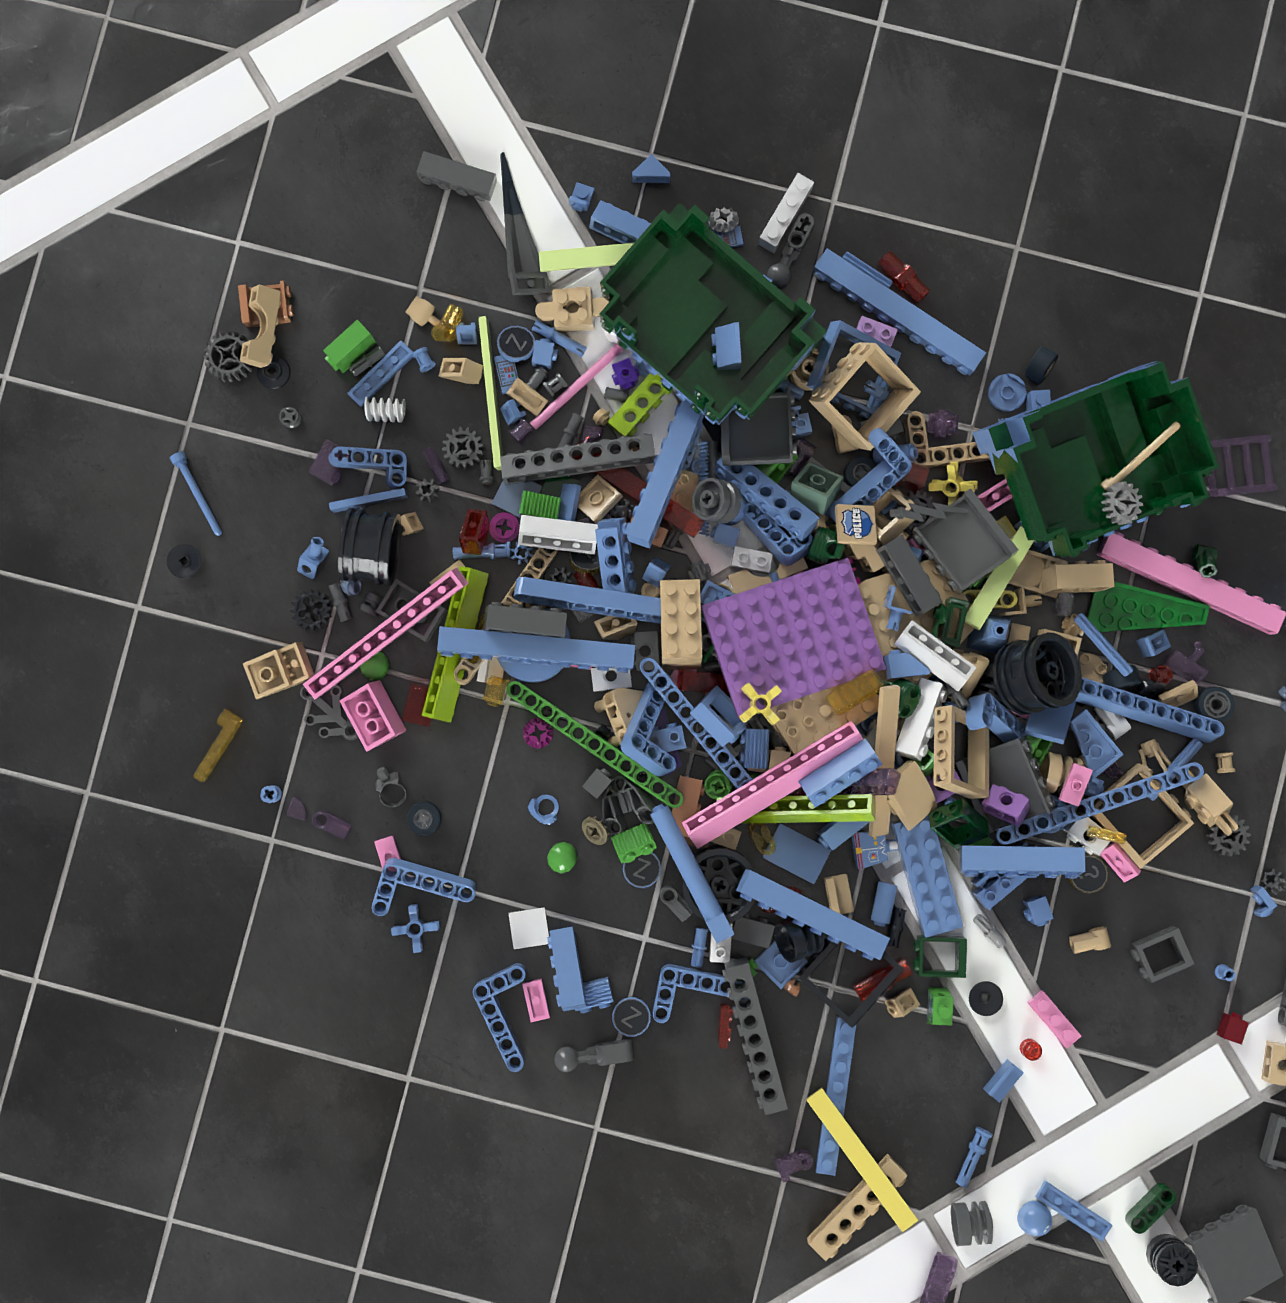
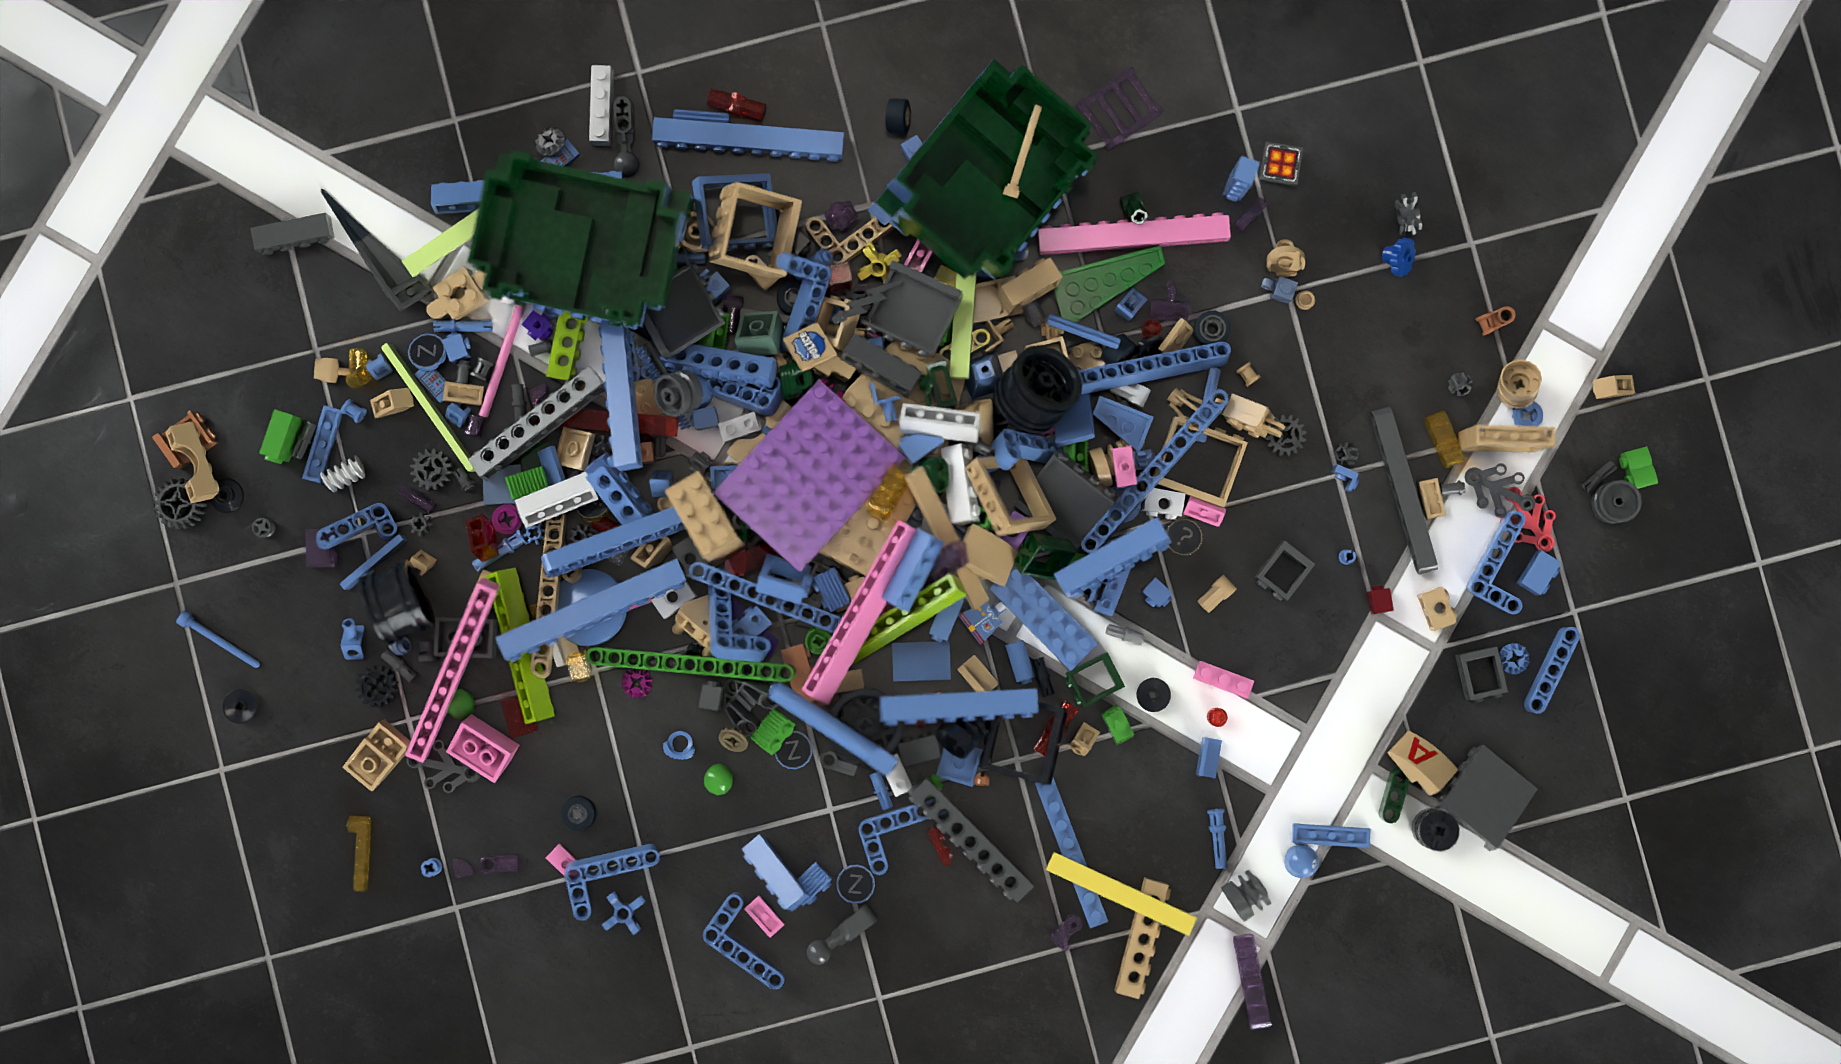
camera: 30 degrees left, 0 degrees up
dark grey piece [375,767,406,808] -> none
dark grey brick [483,602,567,638] -> none
white sticker [509,907,549,949] -> none
medium blue bracket [569,182,595,212] -> none
tan plate [593,408,610,426] -> none
medium blue slope [632,154,670,183] -> none
medium blue slope [711,322,741,371] -> none
light yellow pin [739,683,782,725] -> none
clear yellow beam [748,823,776,855] -> none
lavender brick [856,316,898,347] -> none
medium blue pin [863,380,889,401] -> none
medium lavender brick [982,784,1030,827] -> none
medium blue tile [988,374,1027,412] -> none
clear yellow axle [1087,826,1126,844] -> none
light grey gear [1101,481,1143,525] -> none
clear purple tile [1103,761,1124,779] -> none
none -> tan slope [1388,731,1458,796]

